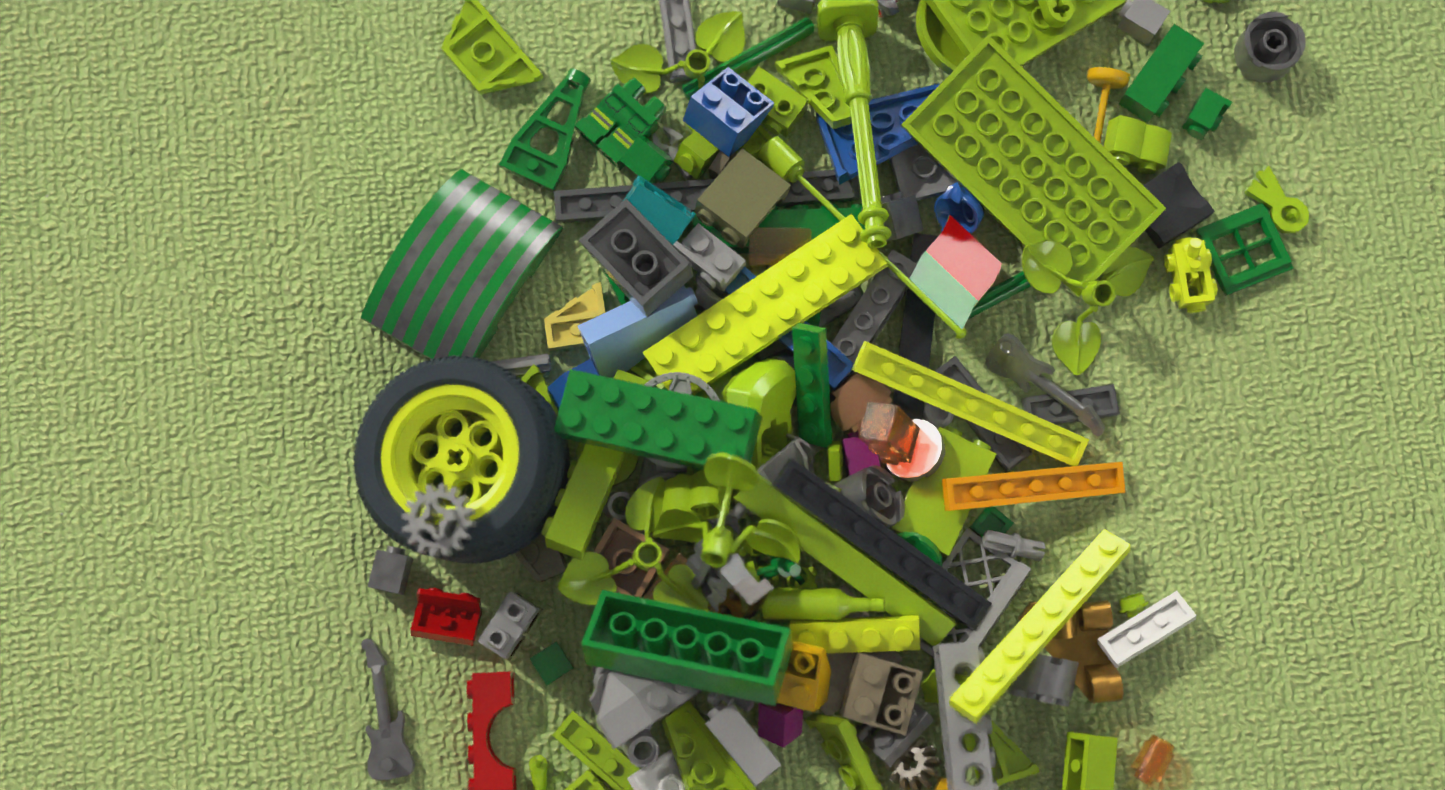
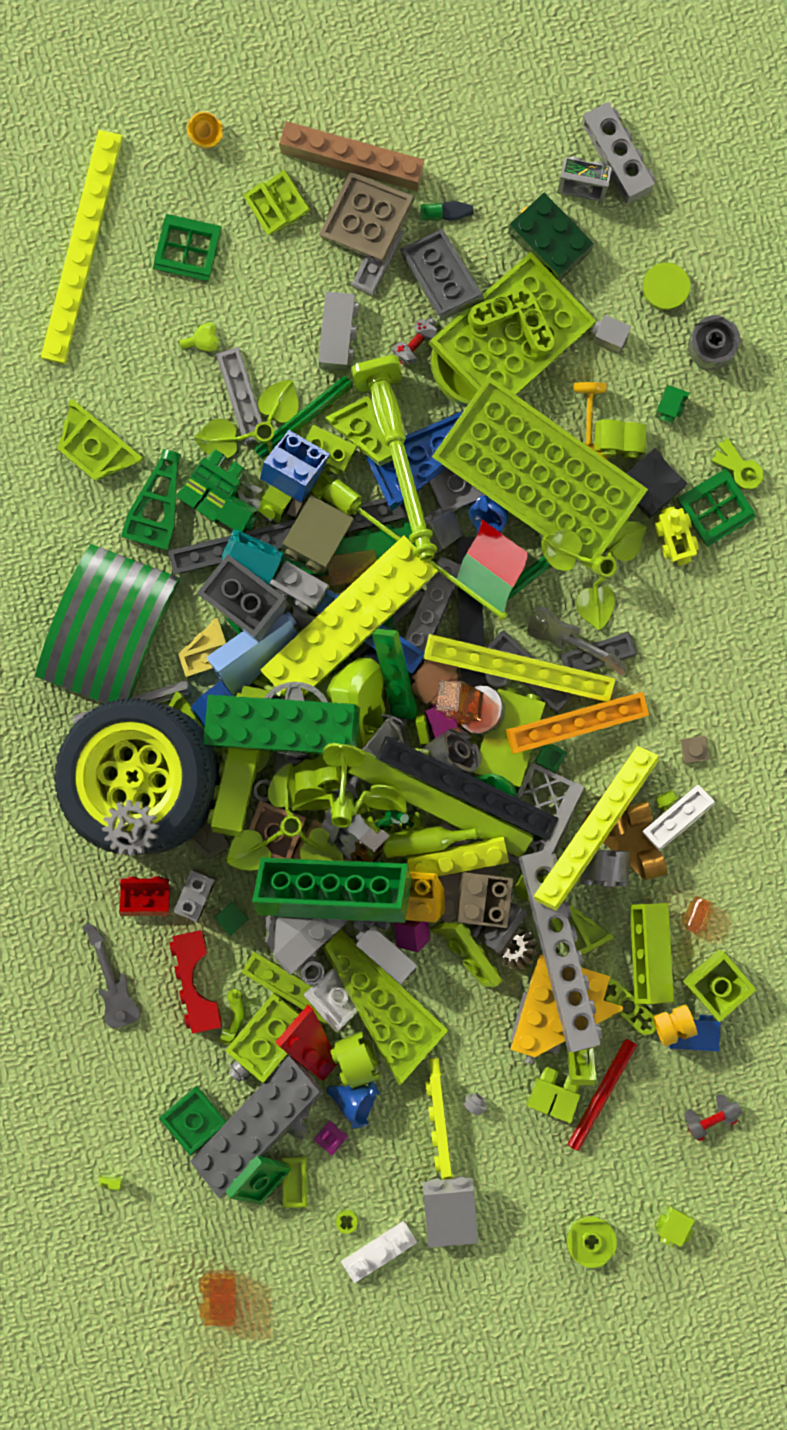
camera: 10 degrees left, 5 degrees up
flat silver brick [367,546,413,595] -> none
light grey axle [981,530,1045,561] -> none
green brick [1118,23,1204,124] -> none
none -> dark tan plate [680,736,709,764]

